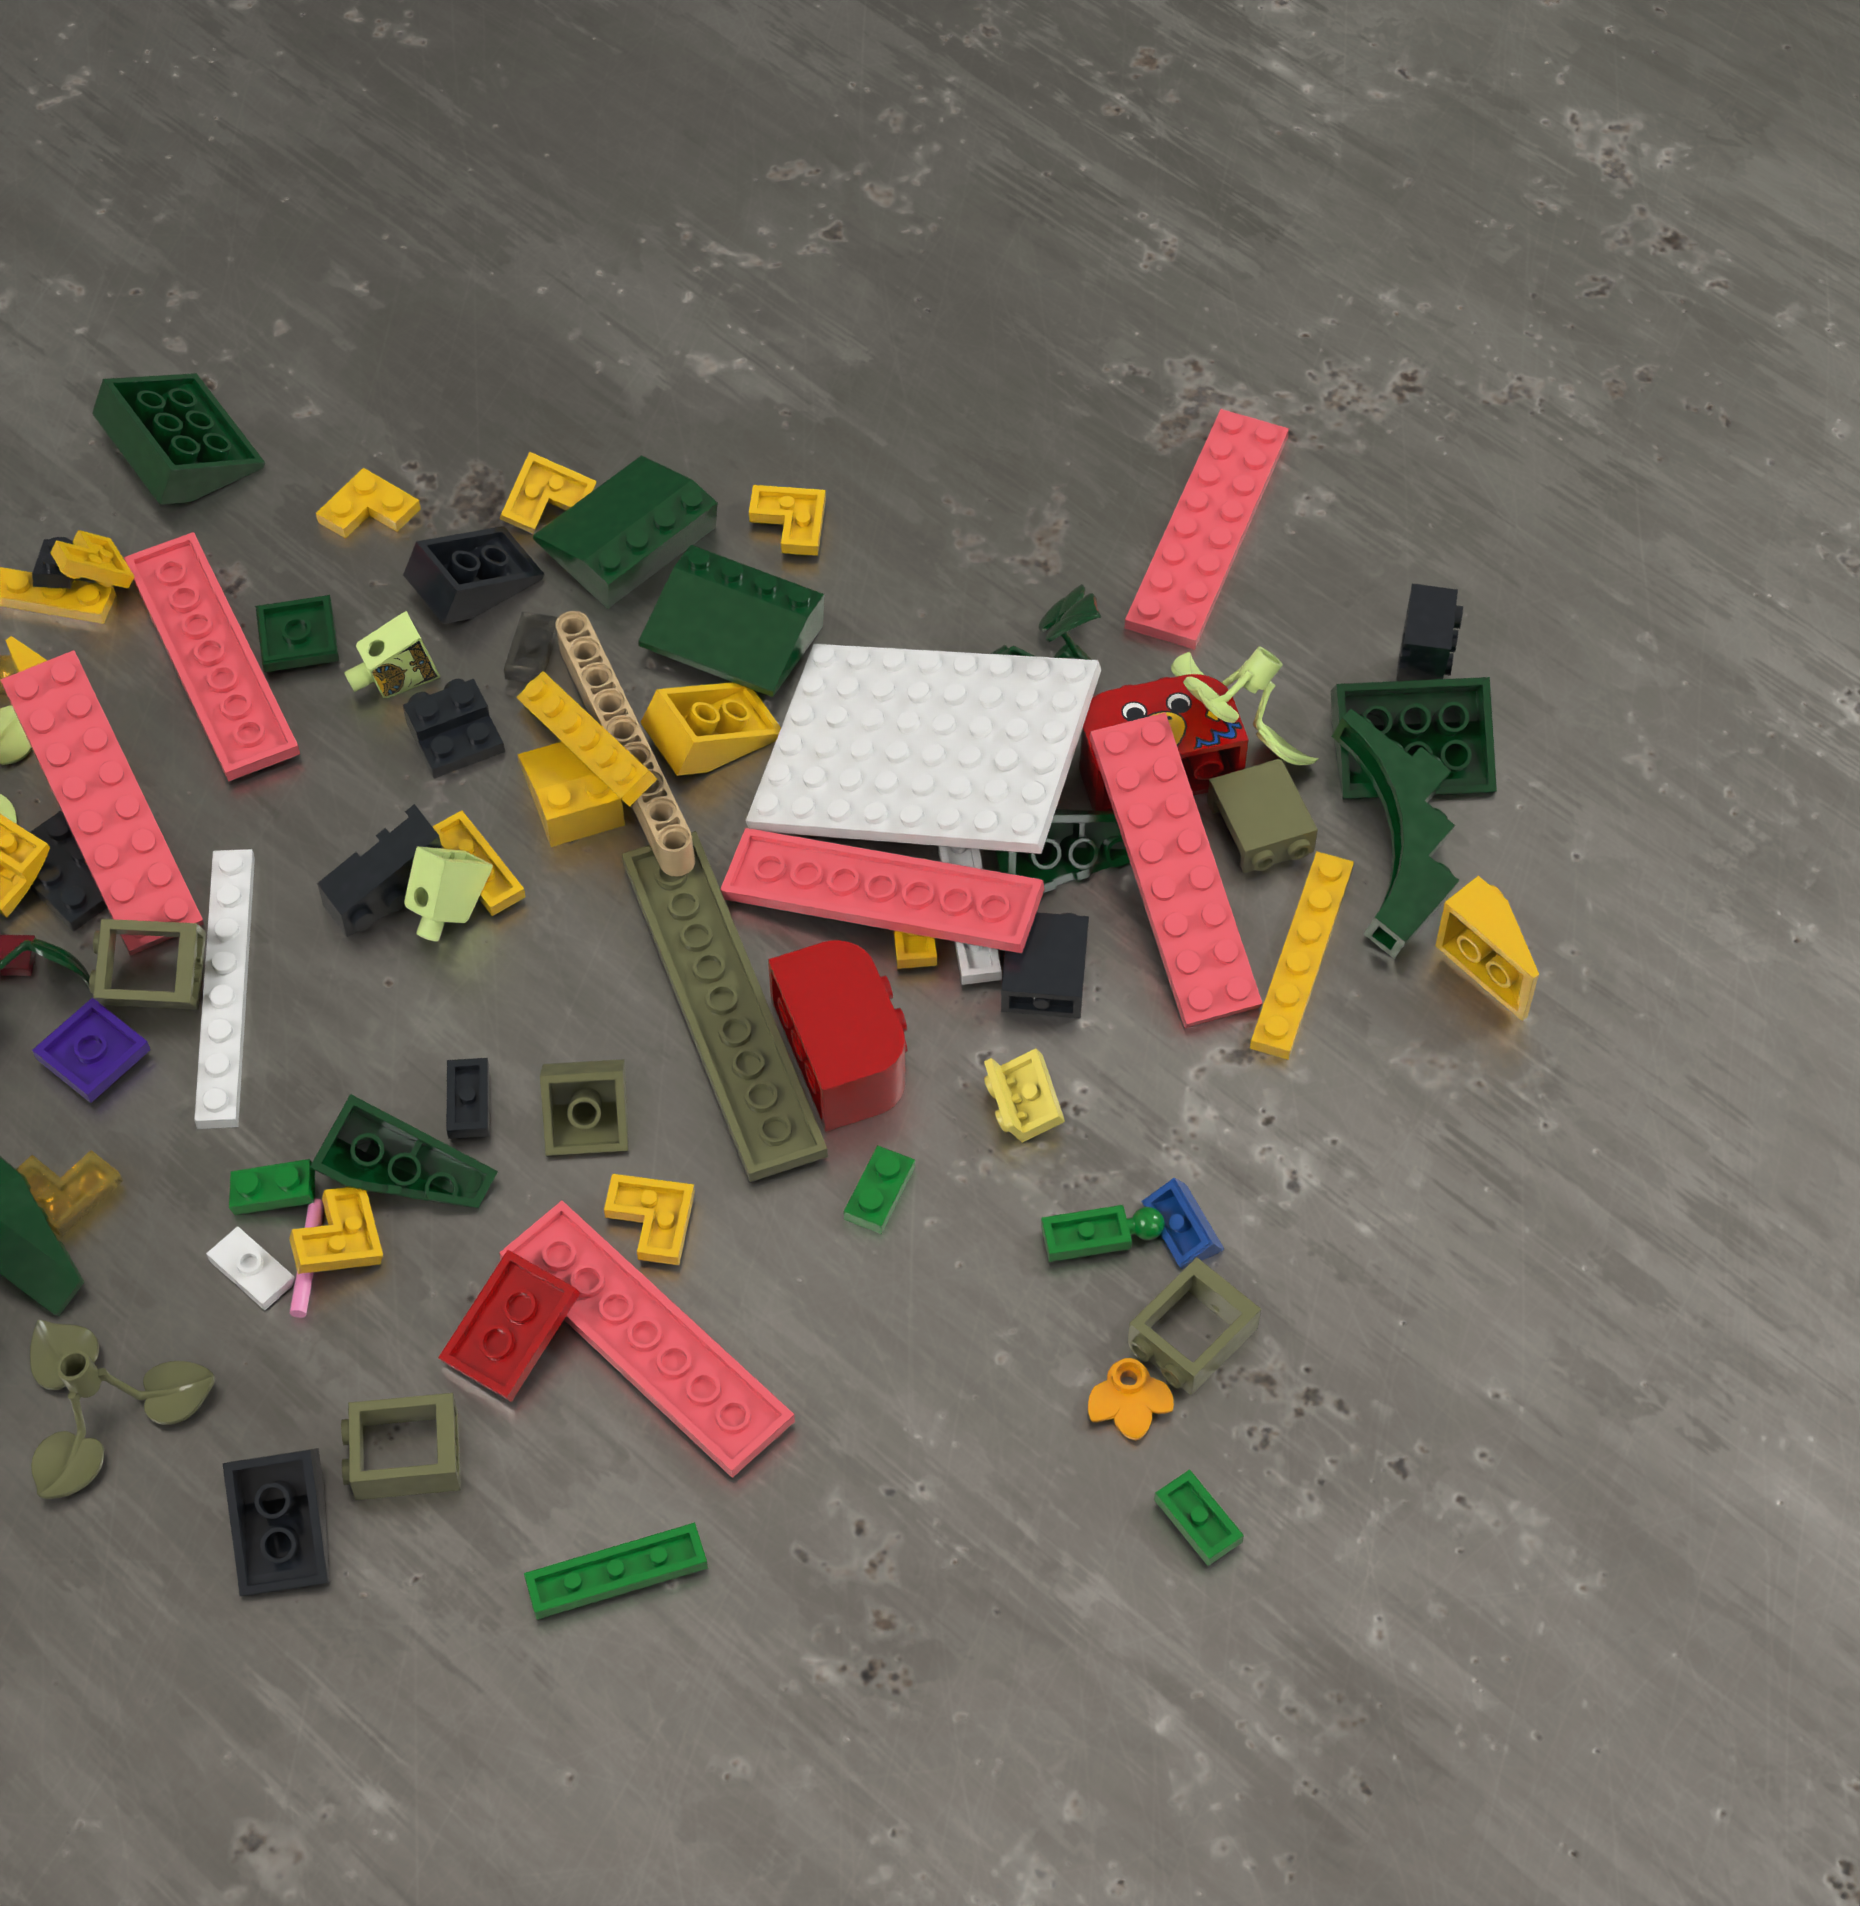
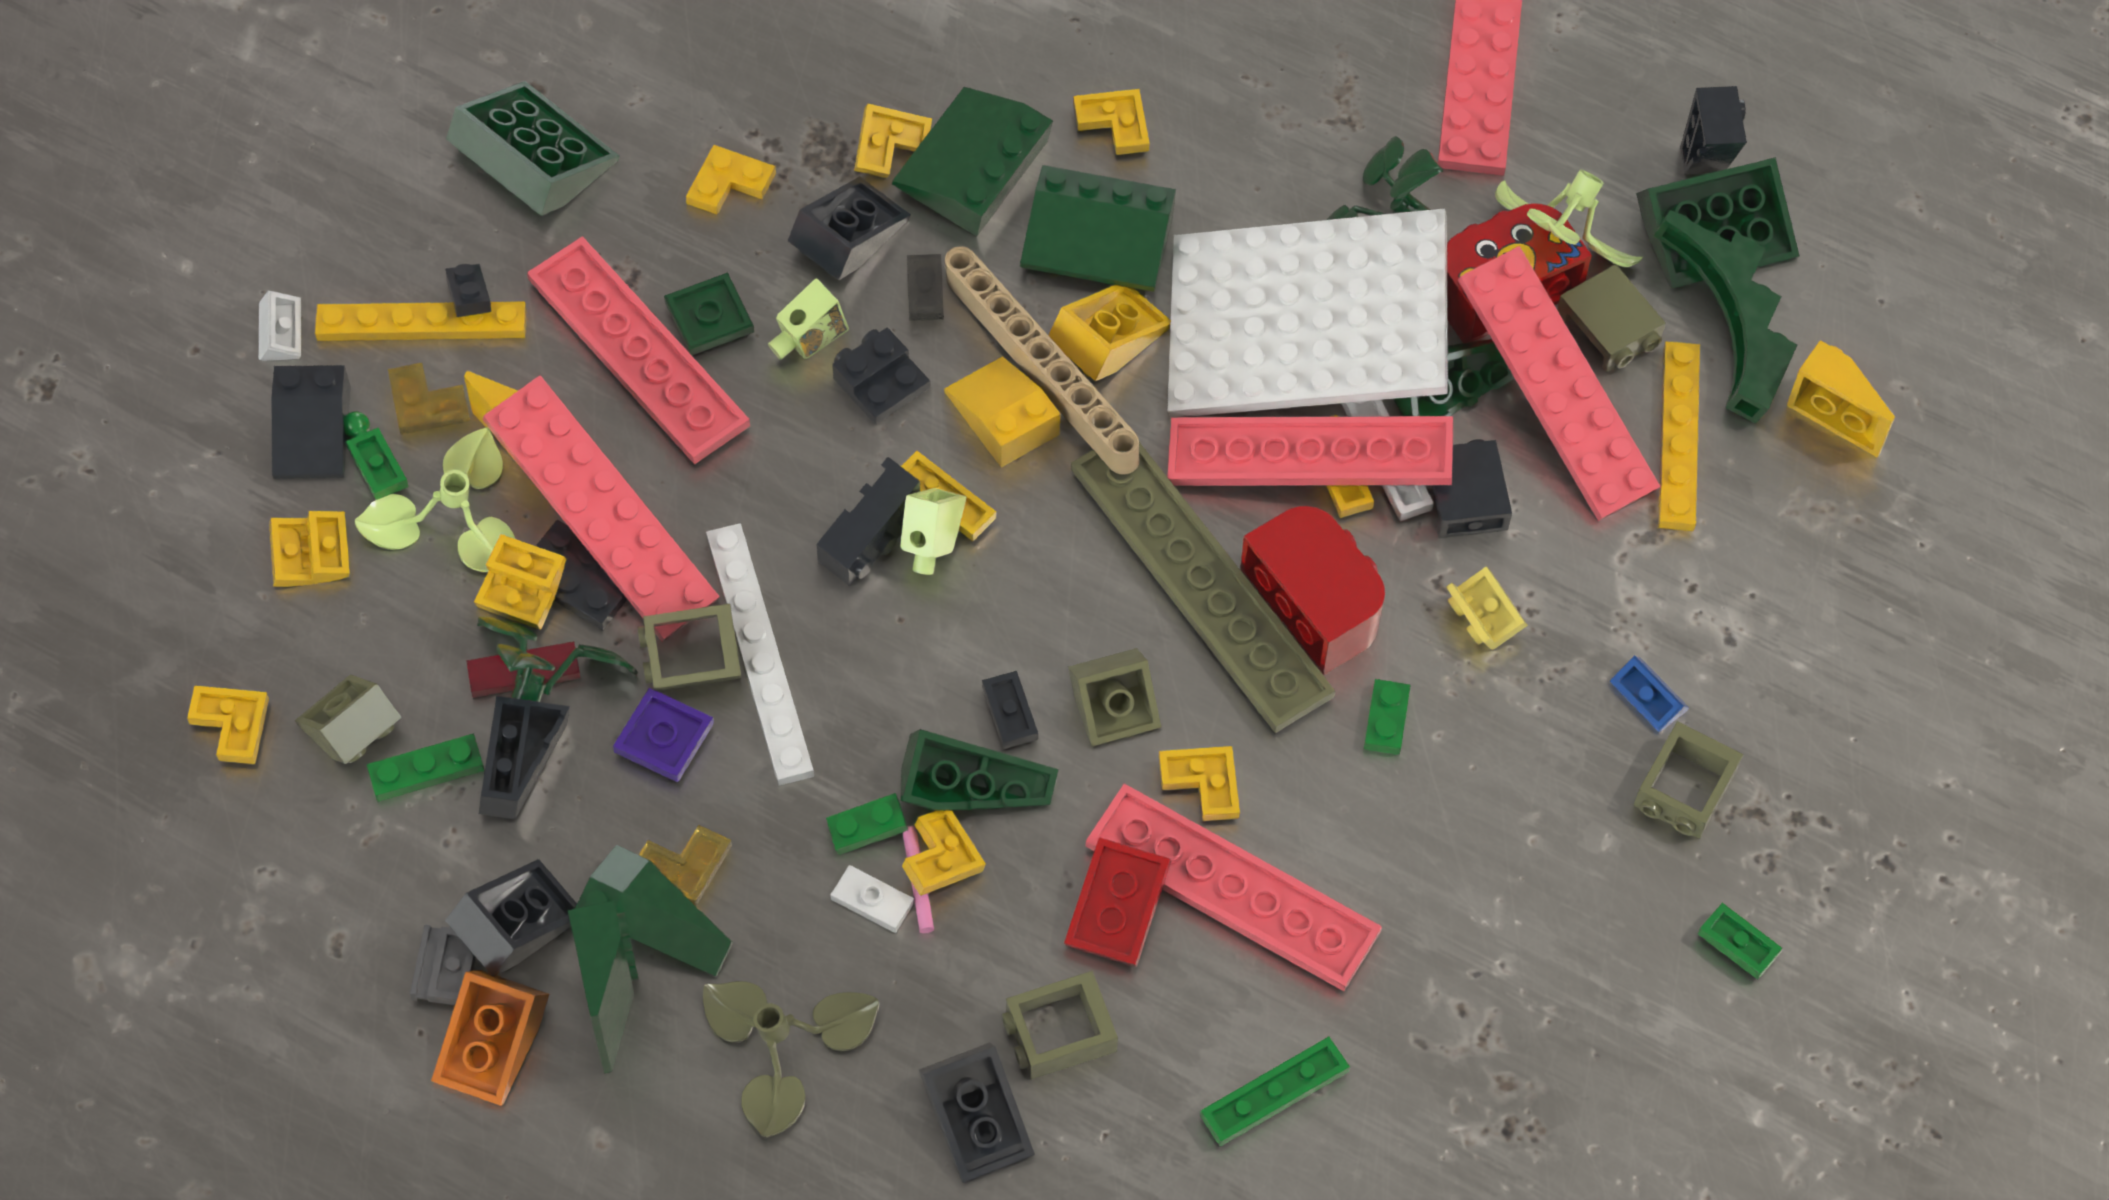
camera: 15 degrees left, 5 degrees up
yellow plate [50,530,135,589] -> none
yellow plate [516,671,657,807] -> none
green plate [1041,1205,1165,1262] -> none
light orange plate [1088,1358,1174,1441] -> none

